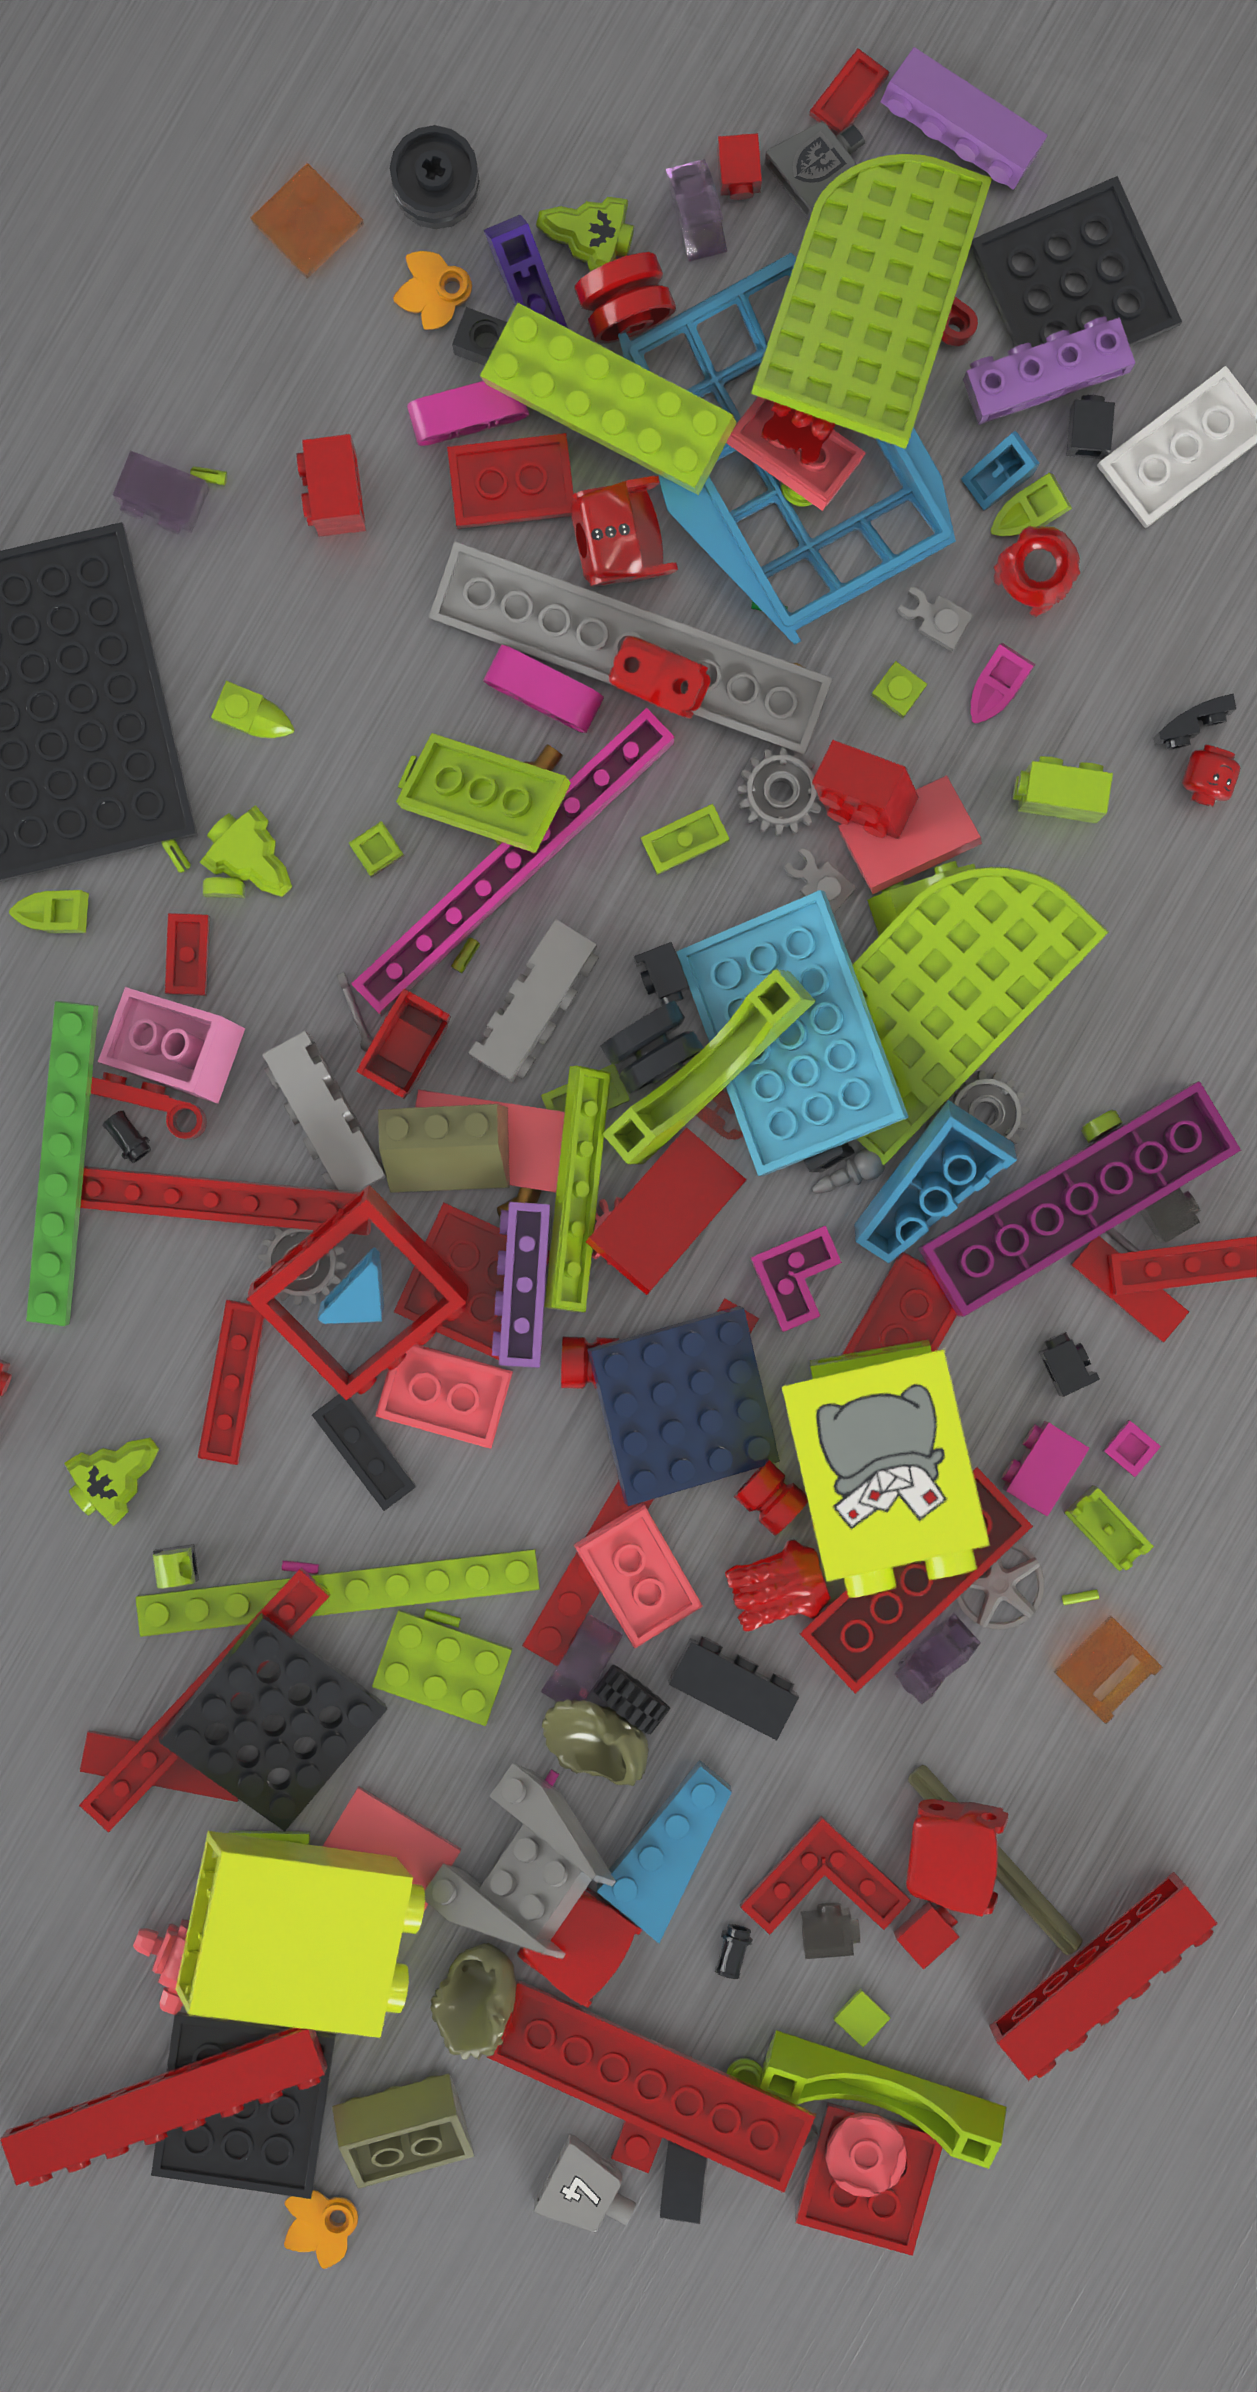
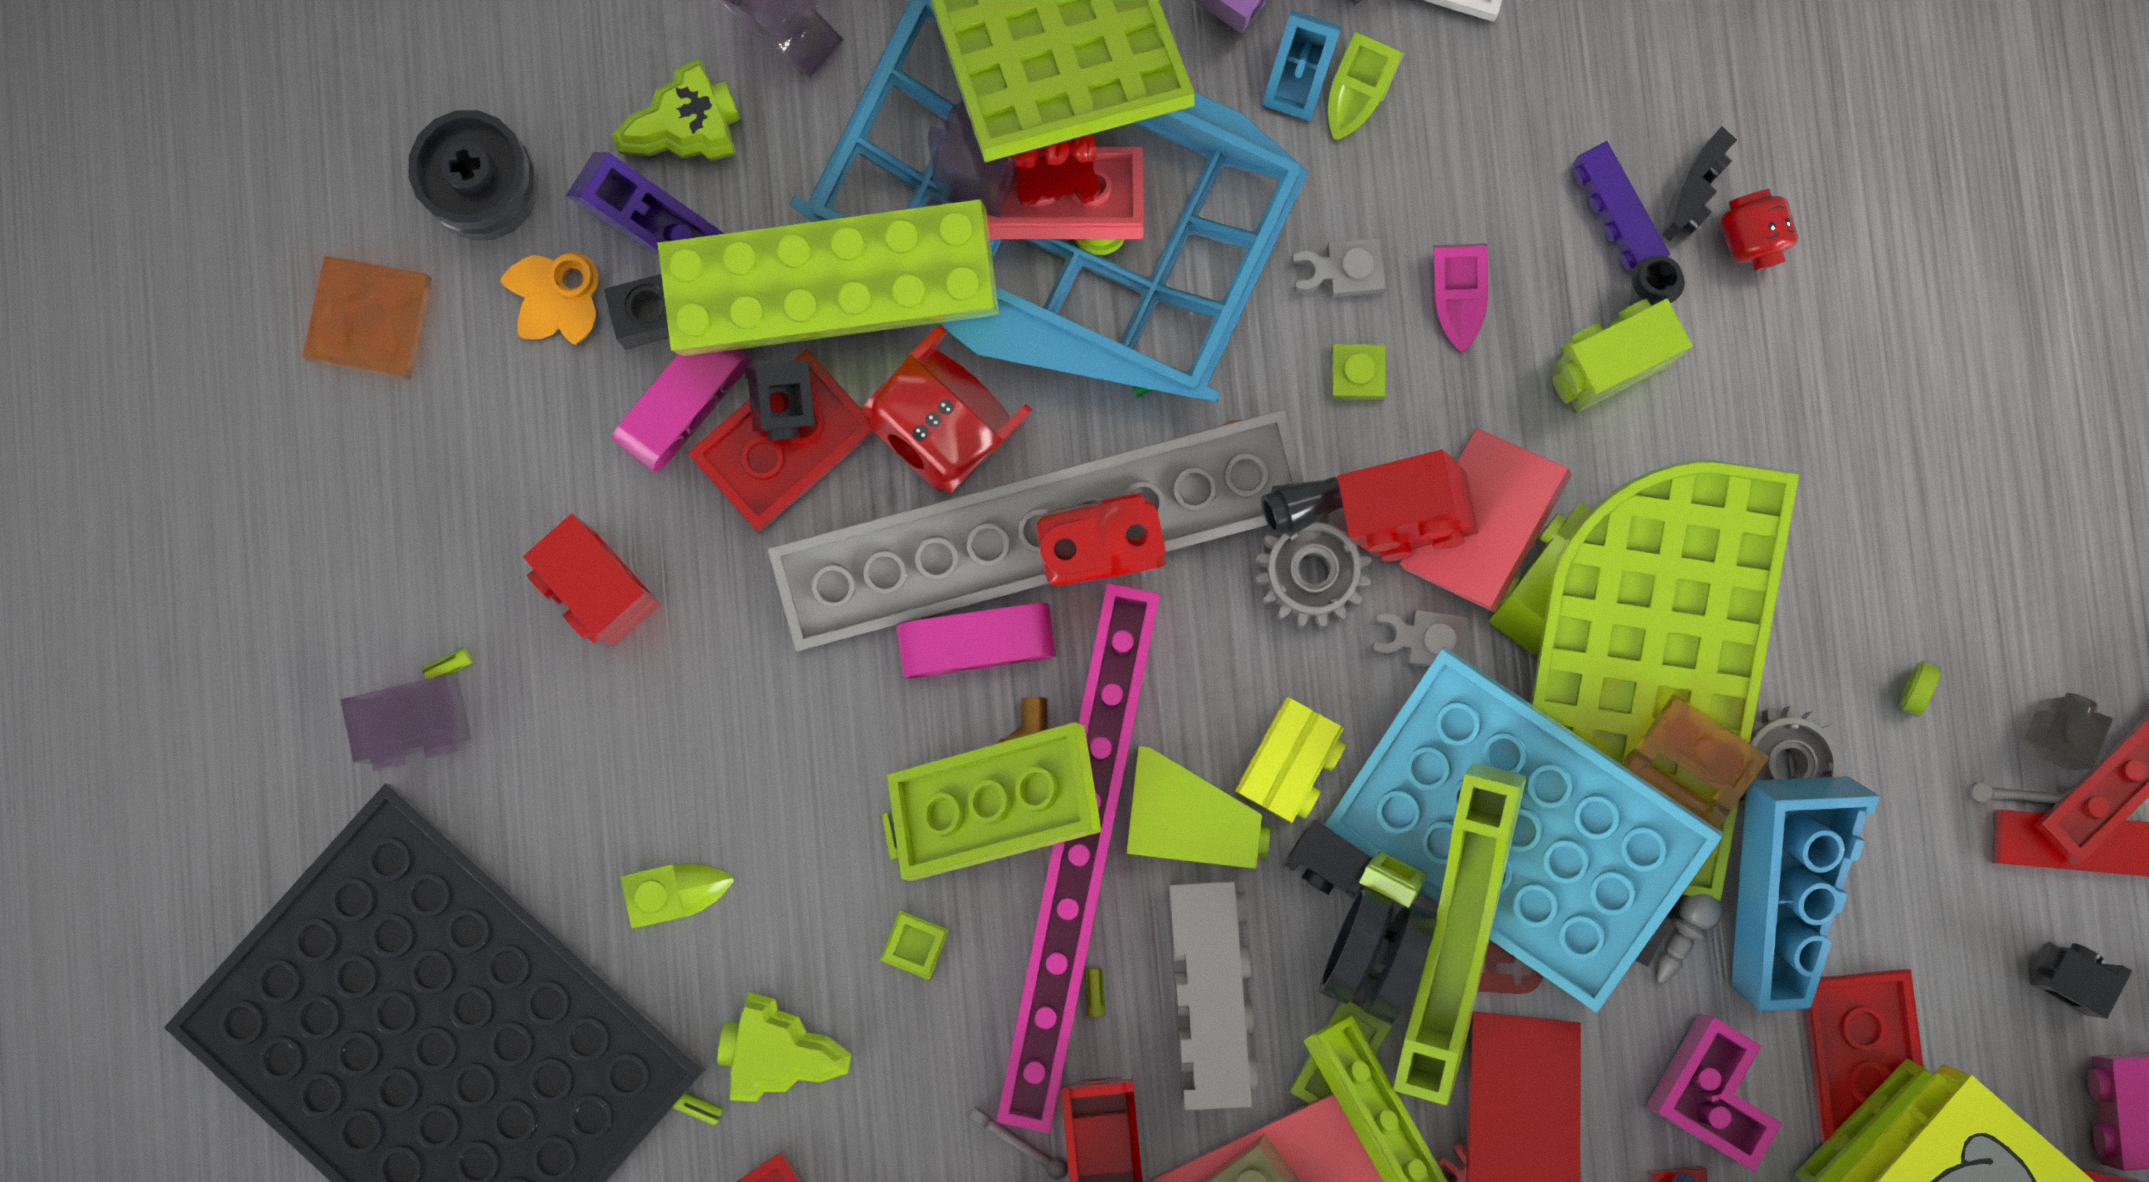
camera: 30 degrees left, 5 degrees down
lime tile [203,877,245,898] -> none
red wheel [574,252,676,344] -> none
lime plate [640,803,730,875] -> none
magenta brick [917,1081,1241,1317] -> none
red piece [993,526,1081,617] -> none
none -> black brick [744,361,815,441]
none -> clear purple brick [928,99,1015,218]
none -> lime slope [1126,746,1270,869]
none -> neon yellow brick [1233,697,1347,824]
none -> black cone [1261,477,1343,537]
none -> lime tile [1359,851,1427,908]
none -> dark purple piece [1572,141,1670,273]
none -> clear orange plate [1621,693,1769,829]
none -> black cone [1629,255,1685,306]

